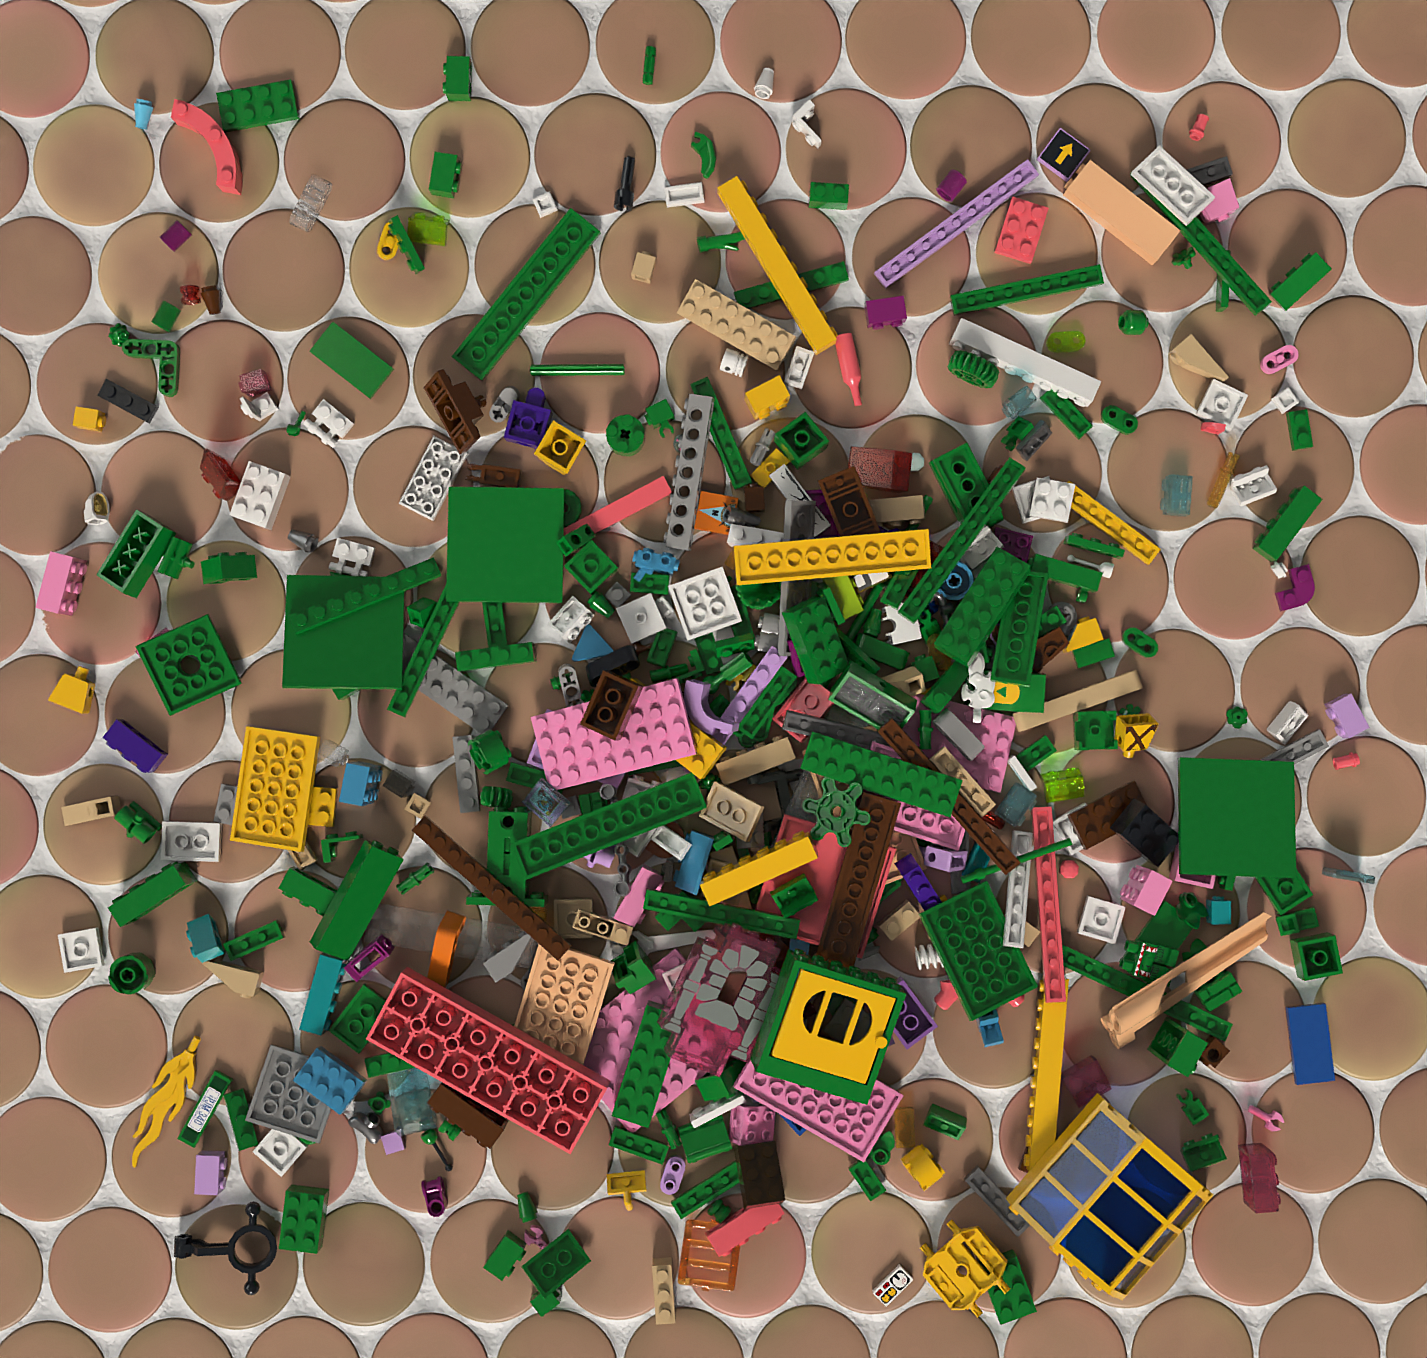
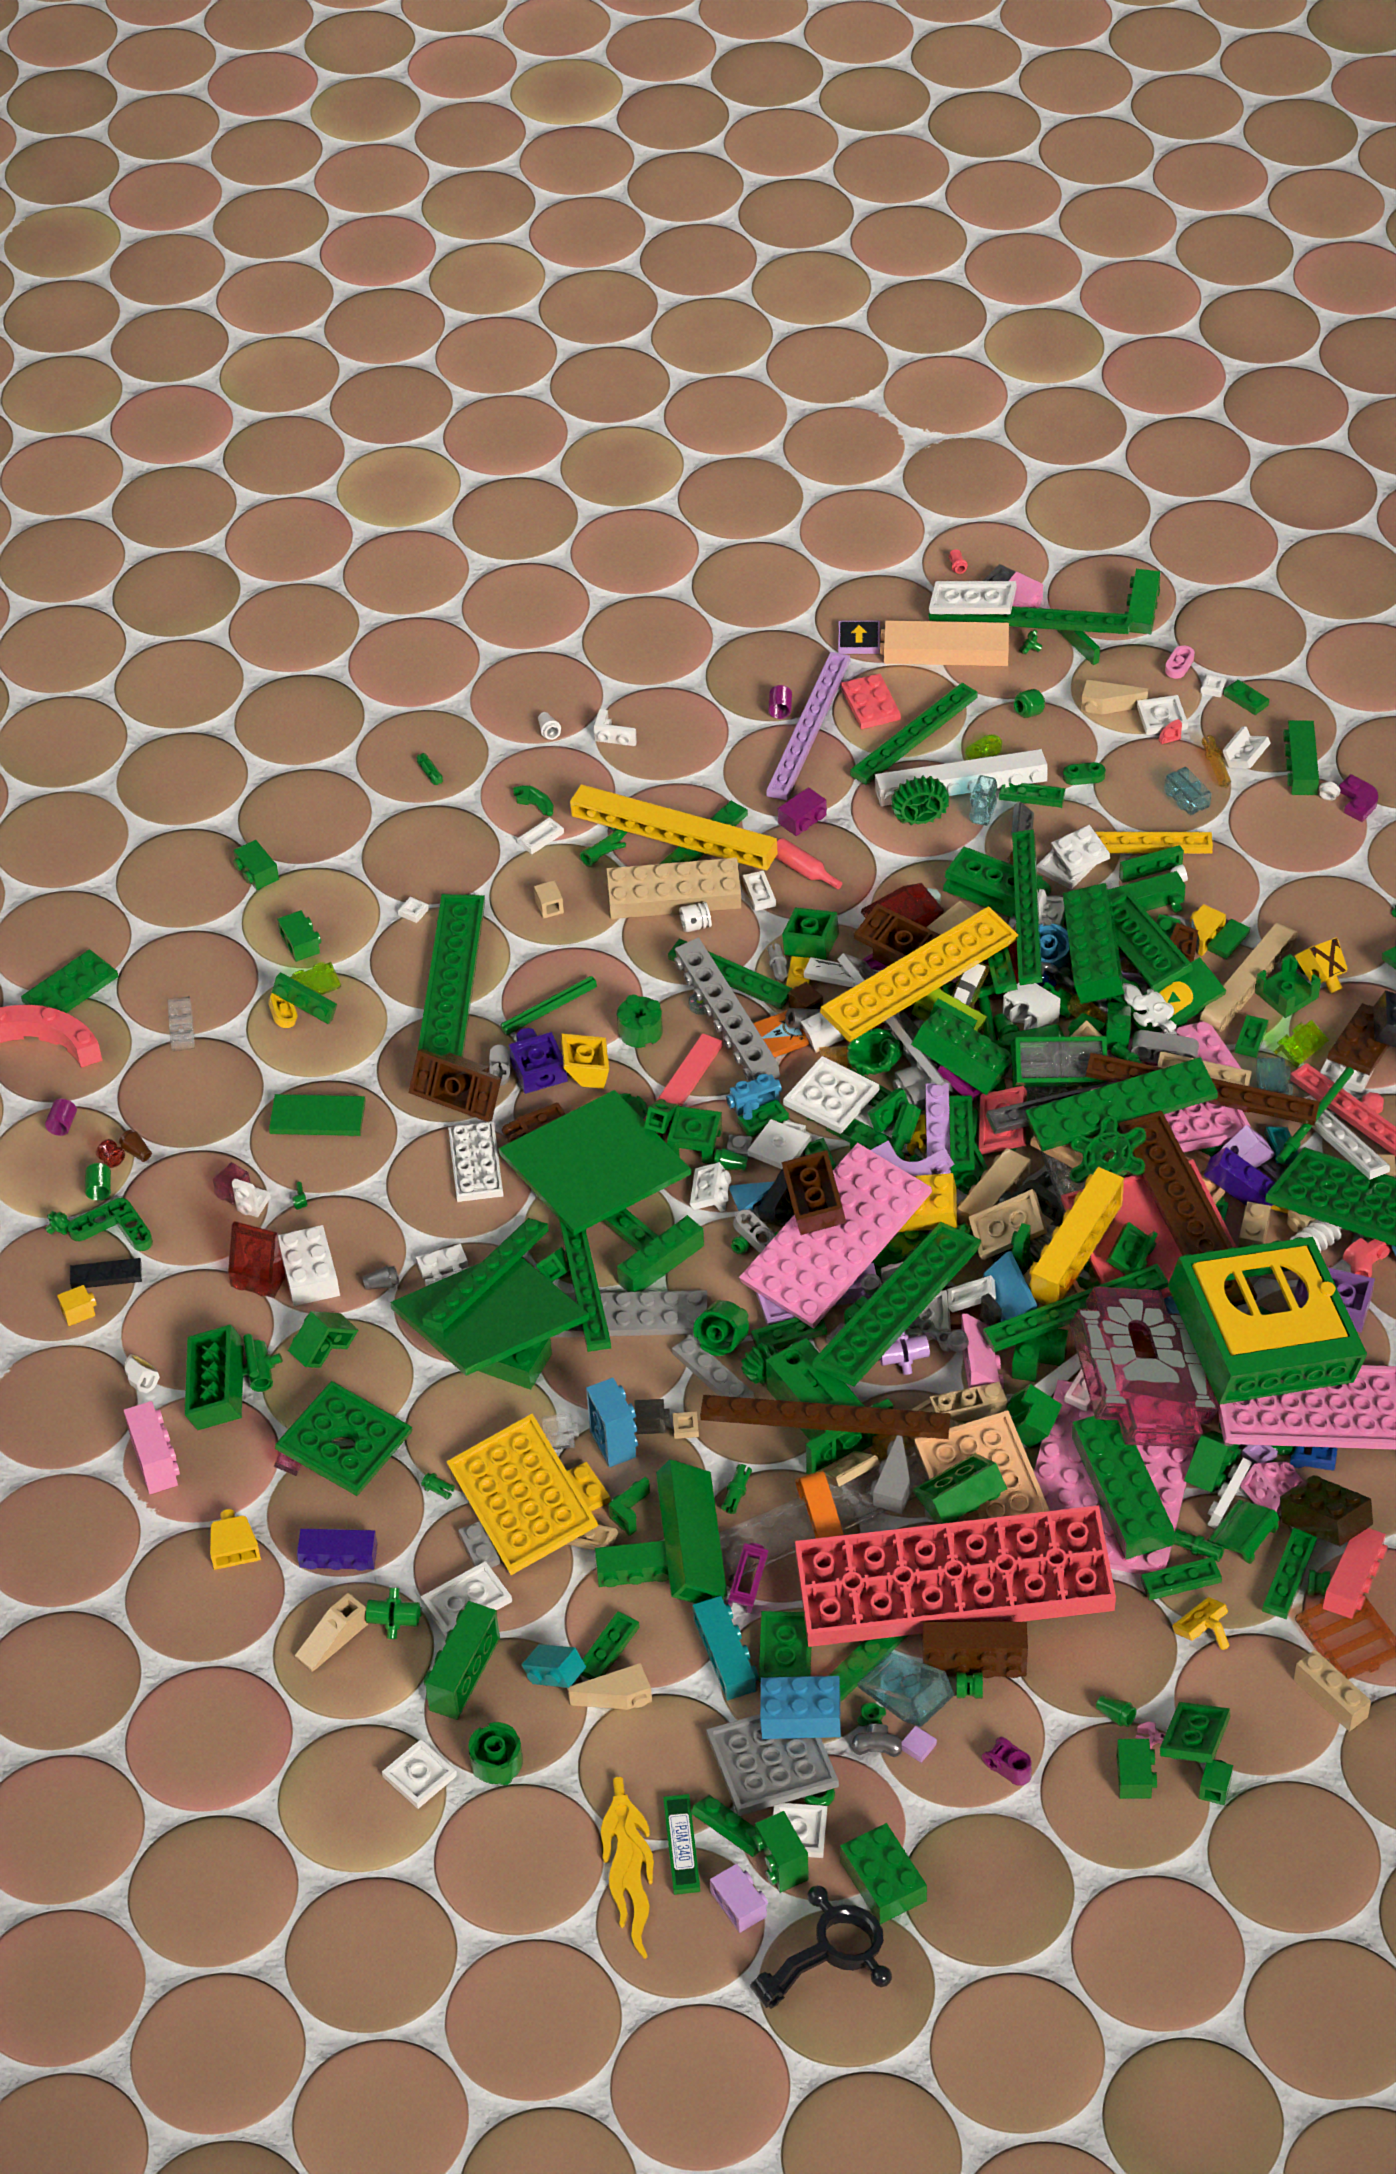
camera: 30 degrees left, 40 degrees down
white plate [303,399,354,448] -> none
hinge [420,1128,453,1172] -> none
clear light blue tile [522,778,571,827] -> none
black piece [614,156,635,212] -> none
green brick [644,399,675,438] -> none
lavender plate [660,1155,685,1195] -> none
yellow piece [744,375,790,420] -> none
green brick [808,182,849,210] -> none
green plate [1001,416,1034,451] -> none
white tile [1007,755,1037,791] -> none
green plate [1121,628,1158,658] -> none
none -> green pin [421,1473,455,1500]
none -> green brick [753,1811,809,1893]
none -> tan tile [817,1451,880,1487]
none -> green slope [913,1453,1007,1524]

